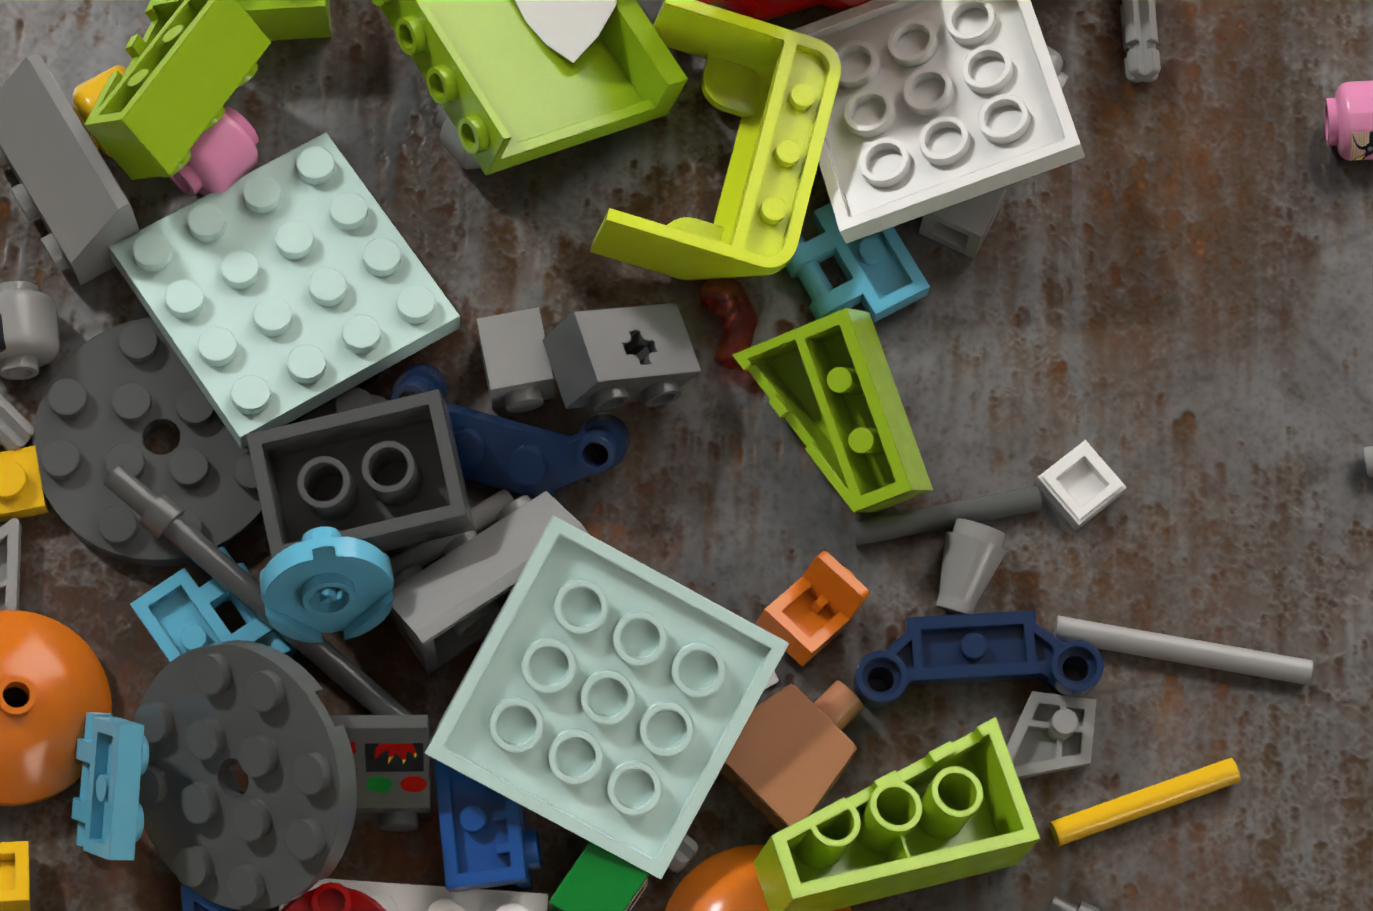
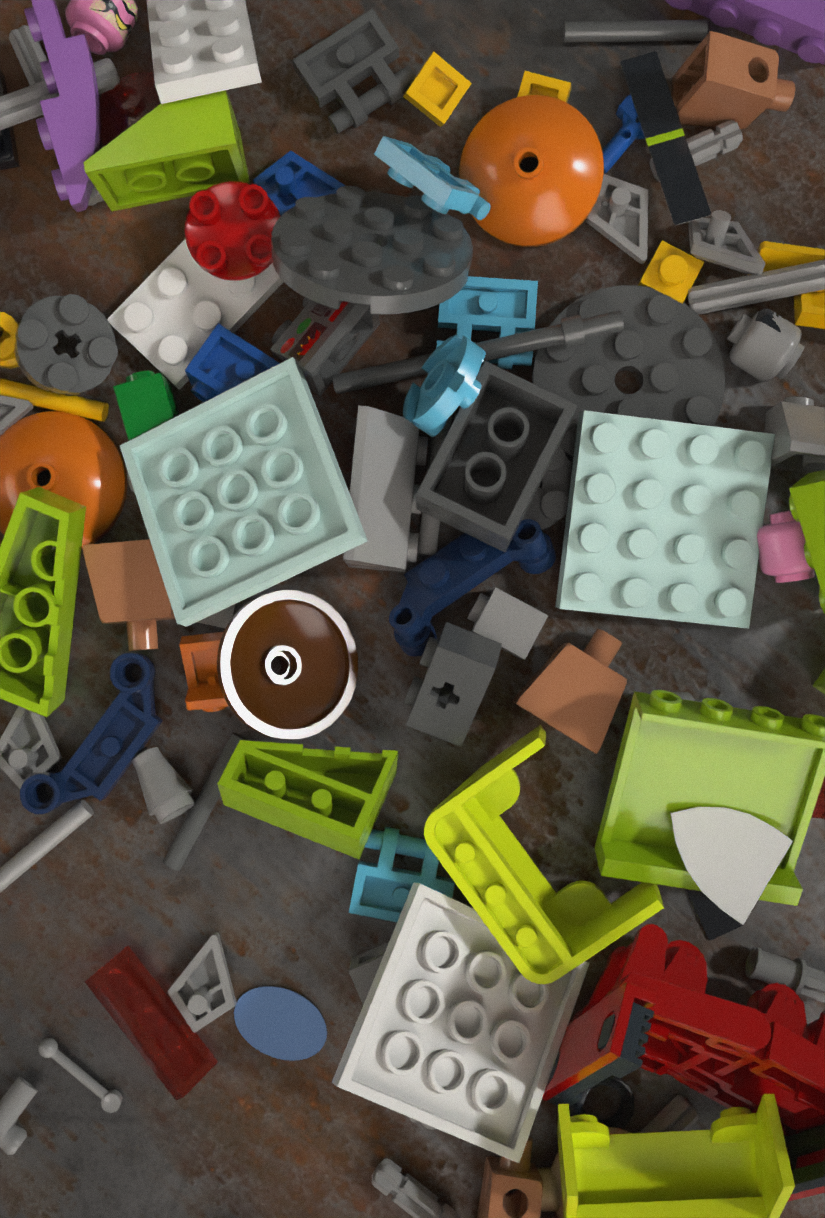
camera: 135 degrees right, 15 degrees up
clear red arm [700,278,758,370] -> none
white tile [1035,440,1127,531] -> none
none -> light grey hinge [38,1038,123,1113]
none -> clear red plate [84,946,218,1100]
none -> light grey piece [167,932,237,1033]
none -> reddish brown dish [217,590,358,740]
none -> medium blue sticker [234,986,327,1061]
none -> nougat torso [512,628,627,754]

